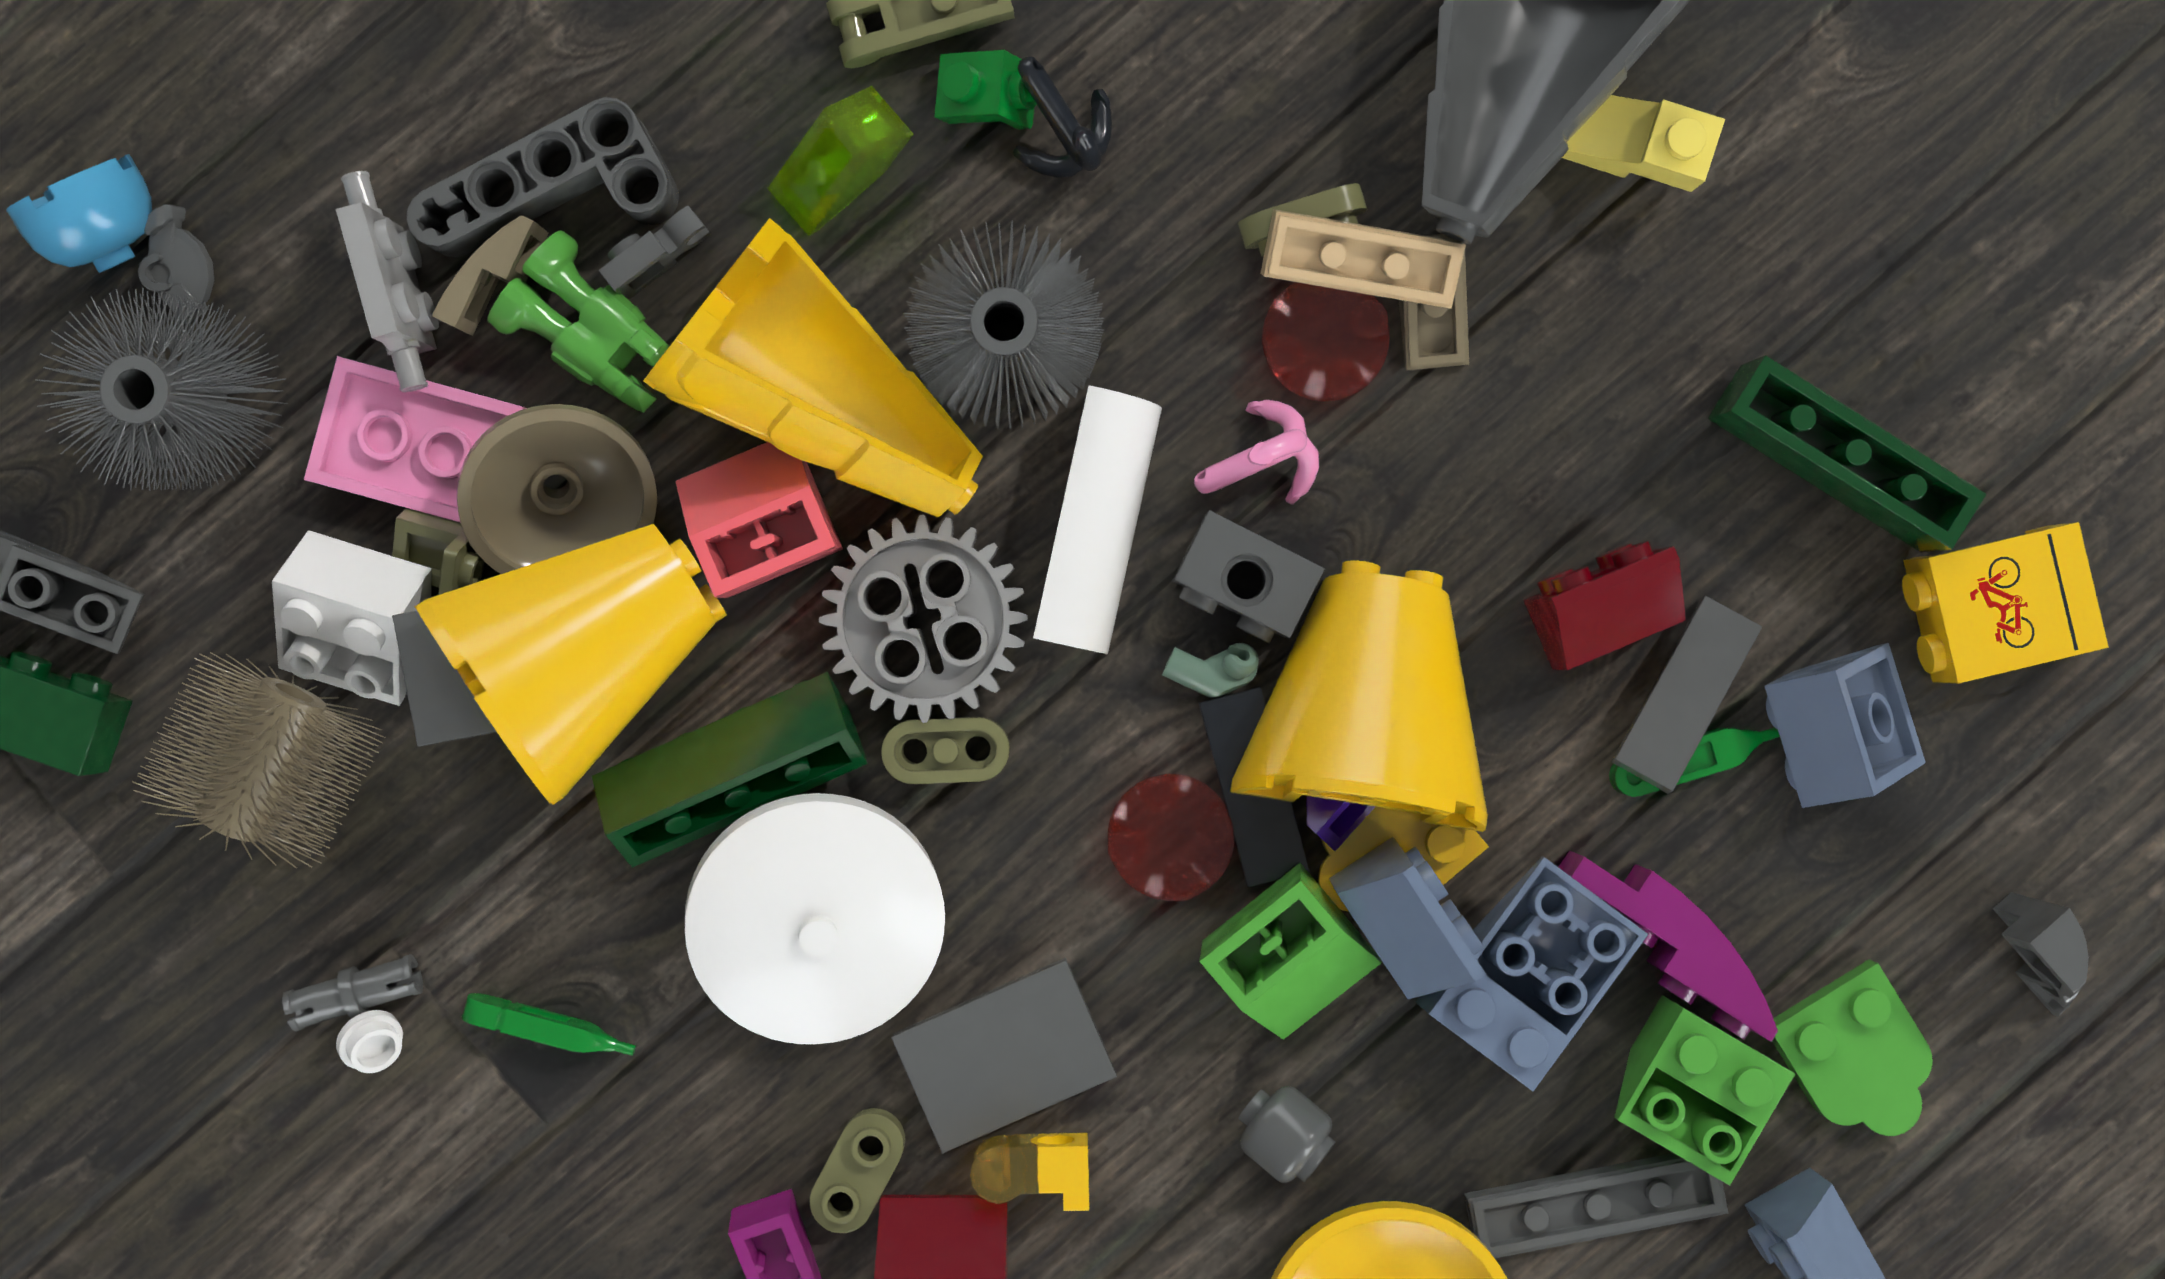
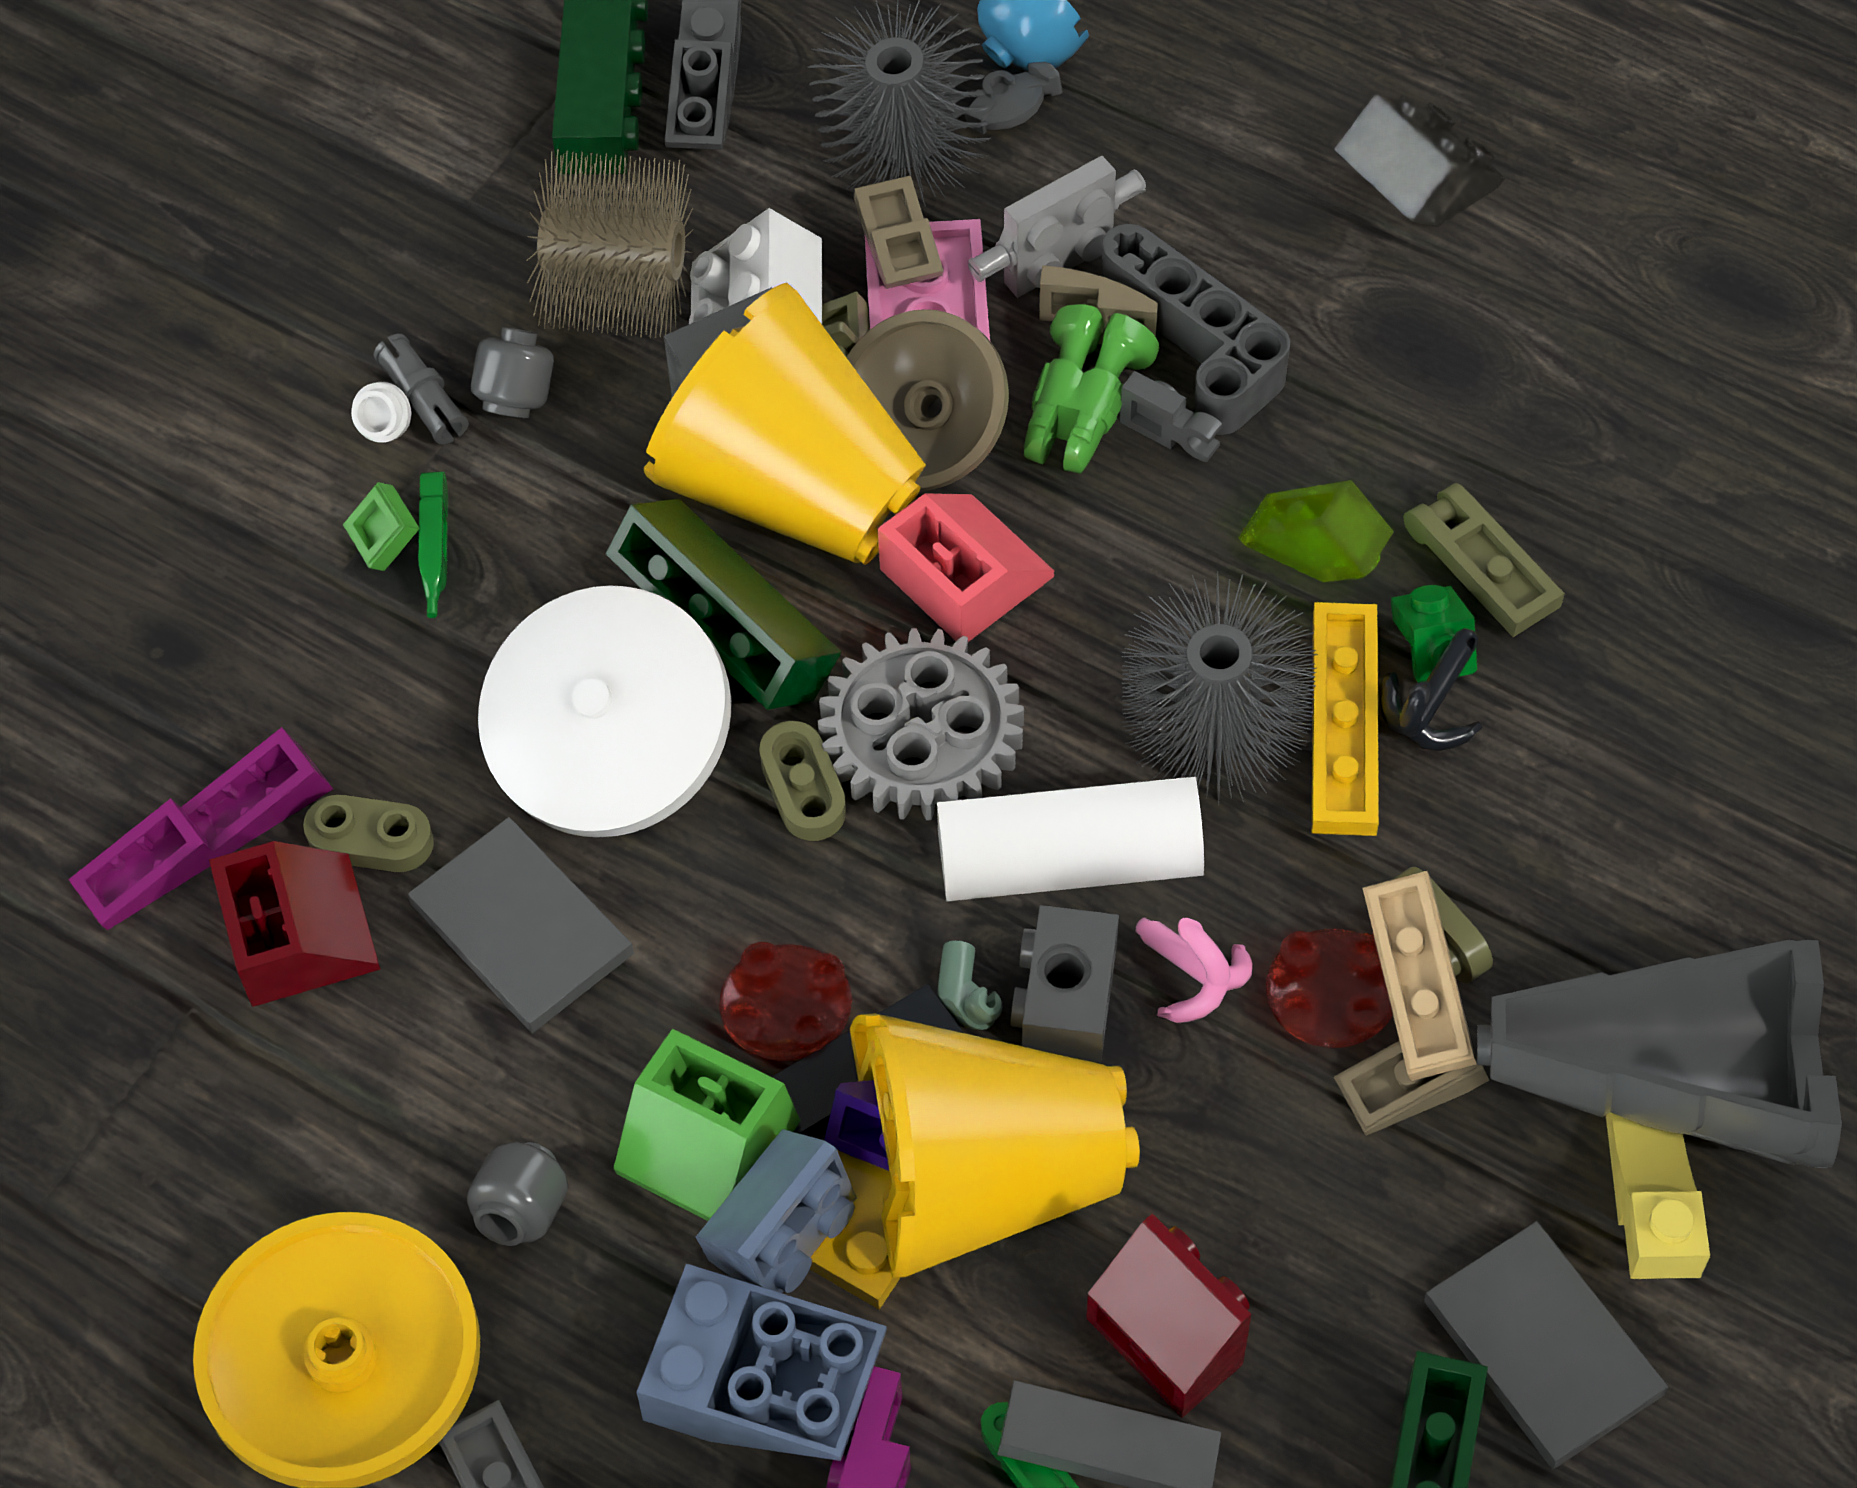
camera: 70 degrees right, 30 degrees down
yellow cone [643,218,983,517] -> none
leg [970,1133,1089,1211] -> none
none -> bright green tile [343,482,420,571]
none -> dark grey head [471,327,554,418]
none -> dark tan slope [854,176,944,289]
none -> yellow plate [1312,602,1379,836]
none -> dark grey tile [1424,1221,1668,1470]

